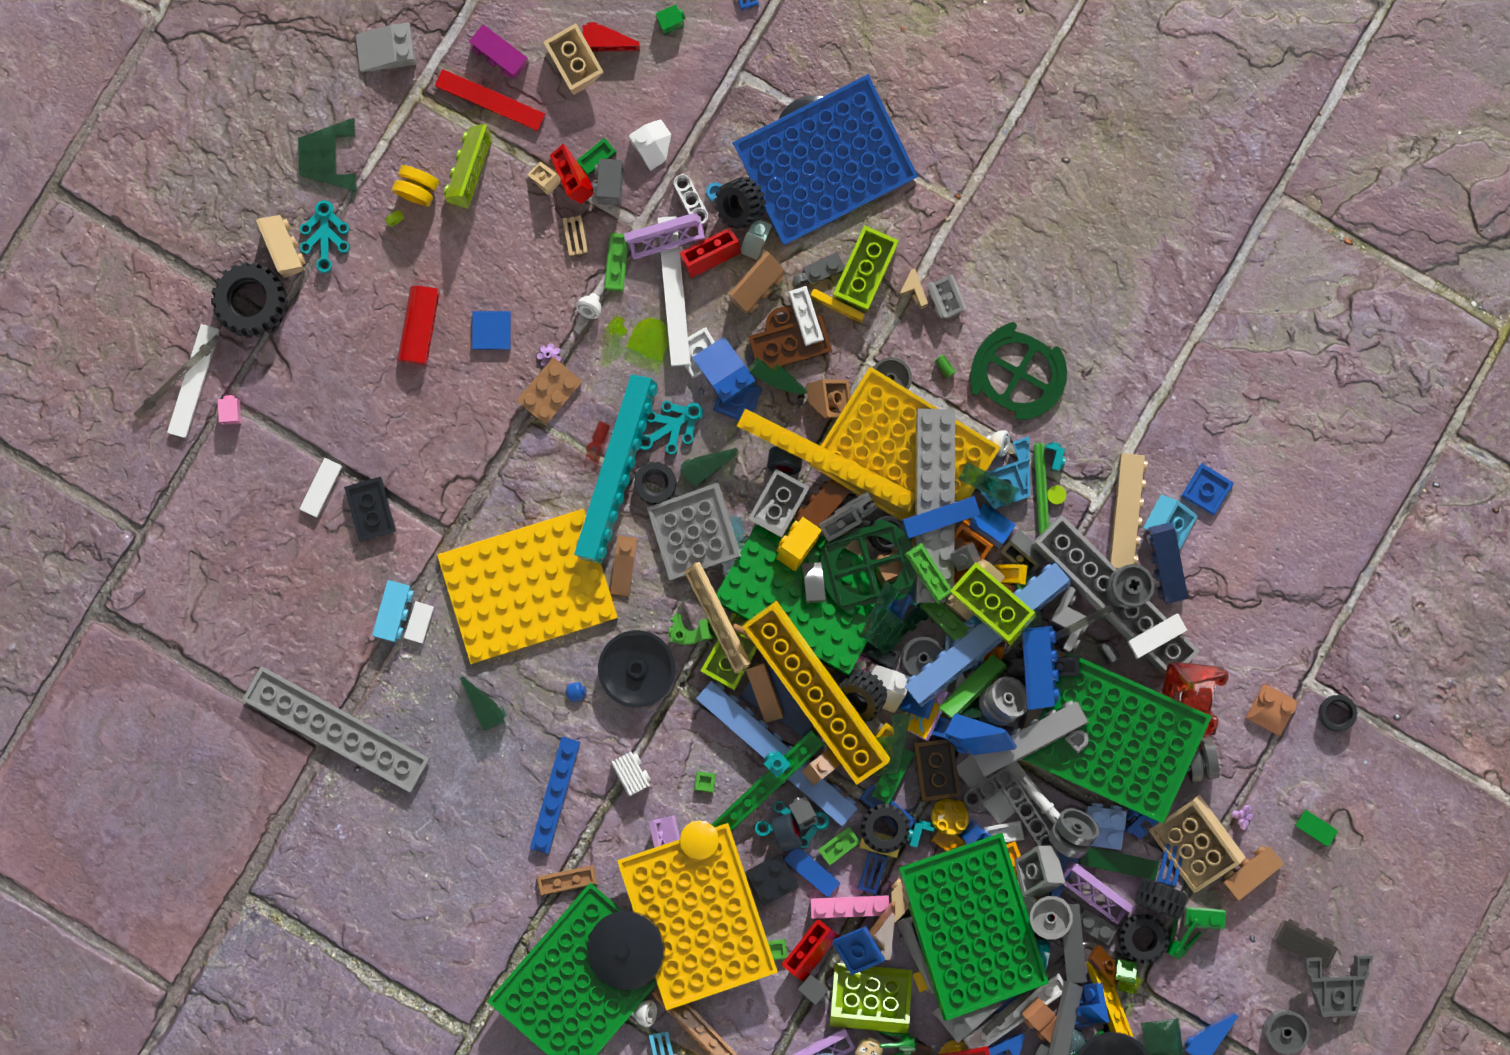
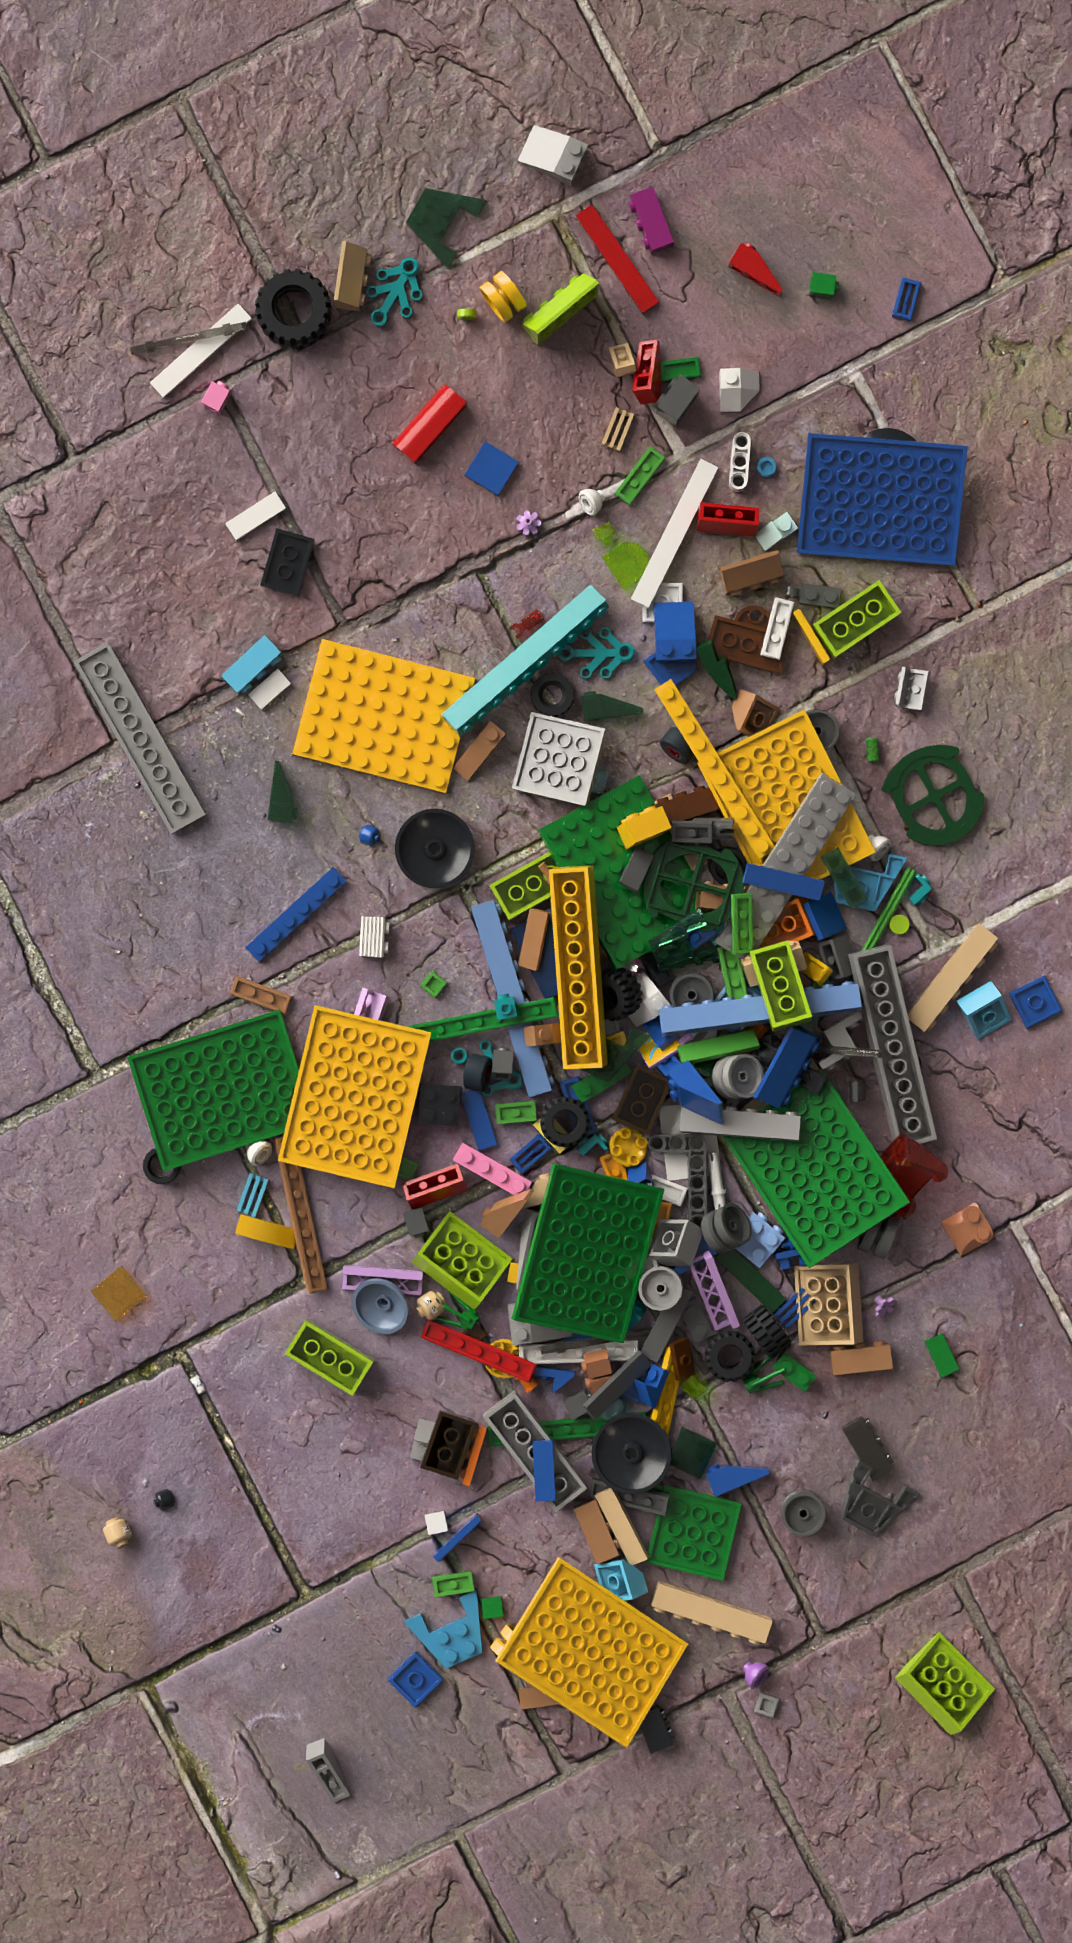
camera: 30 degrees right, 5 degrees up
medium nougat plate [516,357,582,425] -> none
tan slope [543,23,604,95] -> none
black dish [587,910,665,990] -> none
lavender fence [624,213,705,259] -> none
bright green tile [668,613,718,645] -> none
yellow dish [680,820,719,860] -> none
tan tile [685,562,751,674] -> none
black tyre [714,177,767,229] -> none
light grey slope [748,469,810,538] -> none
blue tile [832,926,885,975] -> none
clear tile [862,308,901,350] -> none
tan slope [899,268,928,309] -> none
dark grey brick [950,542,981,572] -> none
light grey tile [1065,730,1089,754] -> none
dark grey wheel [1106,564,1155,609] -> none
bright green tile [1115,959,1137,983] -> none
white tile [1127,613,1187,659] -> none
dark blue brick [1147,522,1188,604] -> none
black tyre [1318,694,1358,732] -> none

